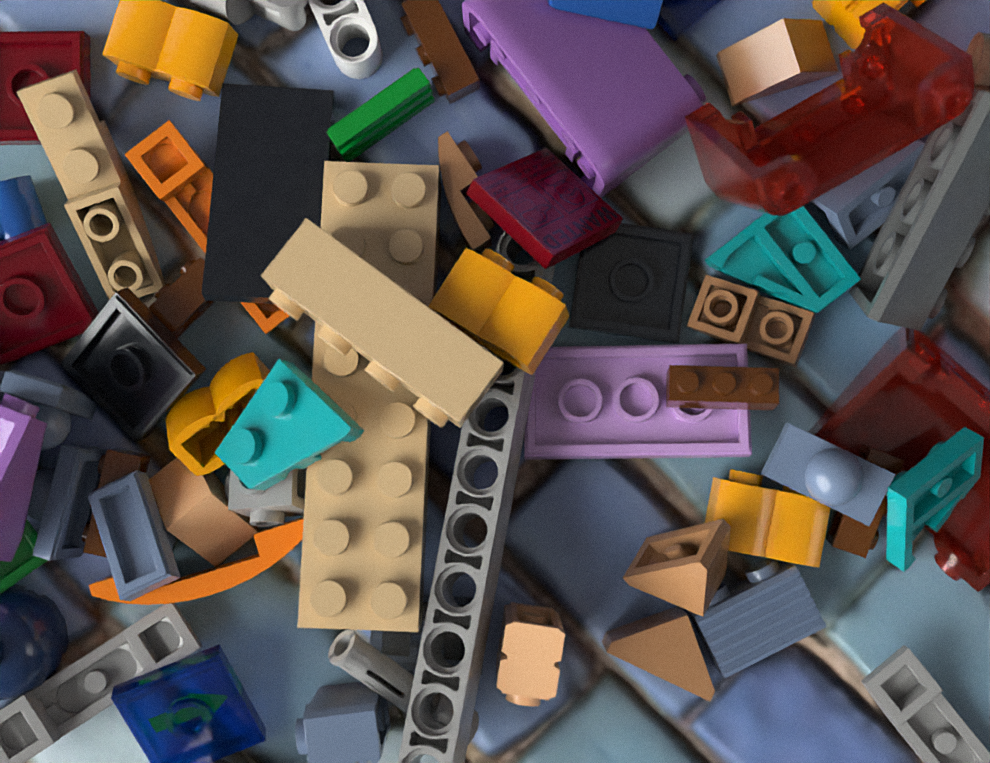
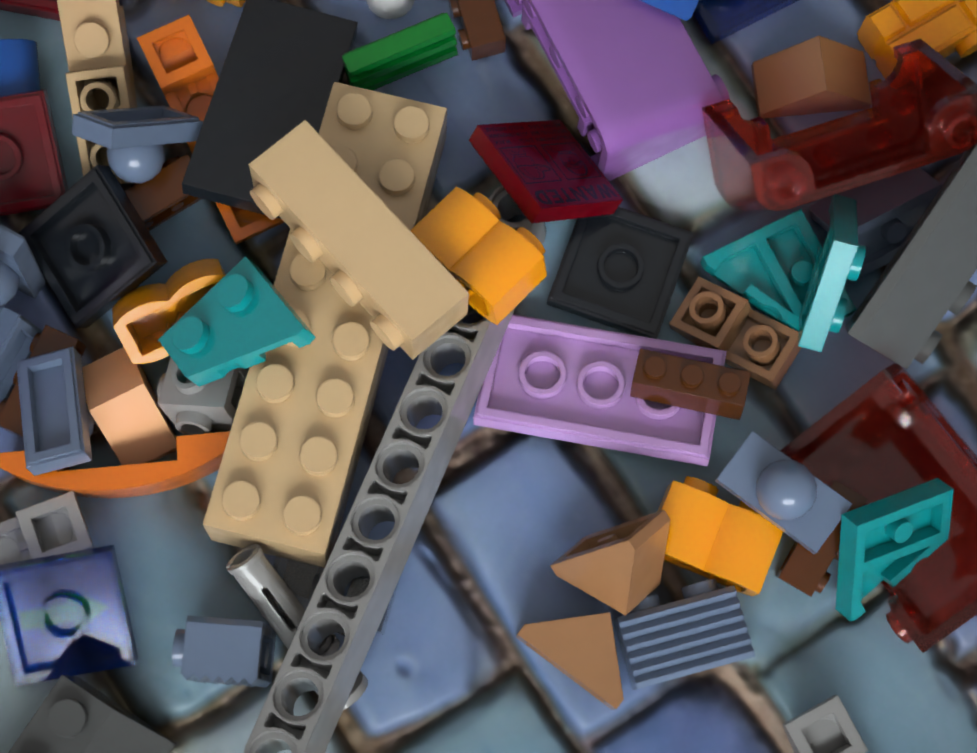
camera: 15 degrees right, 10 degrees down
medium nougat slope [438,131,495,254] -> none
light nougat brick [496,602,565,707] -> none
none -> sand blue tile [72,105,203,184]
none -> teal wing [798,194,866,352]

